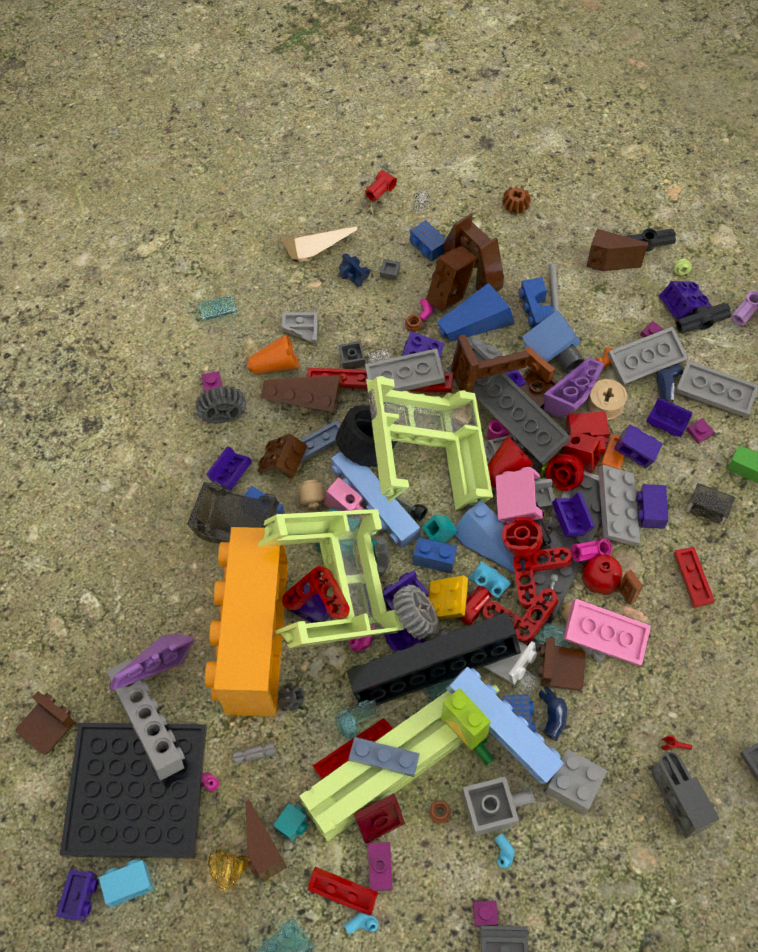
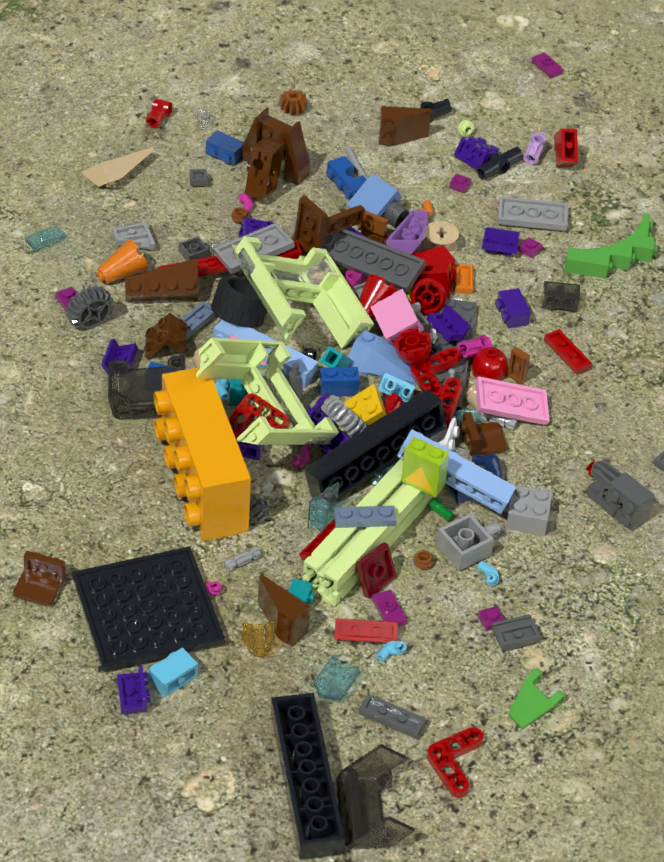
camera: 25 degrees left, 15 degrees down
light grey brick [106,660,185,781] -> none
medium lavender wedge [109,633,194,691] -> none
dark blue hips [339,253,370,287] -> none
blue slope [437,283,515,342] -> none
light grey plate [598,465,640,546] -> none
light grey plate [607,326,689,386] -> none
dark purple brick [614,424,662,468] -> none
dark blue arm [656,364,683,401] -> none

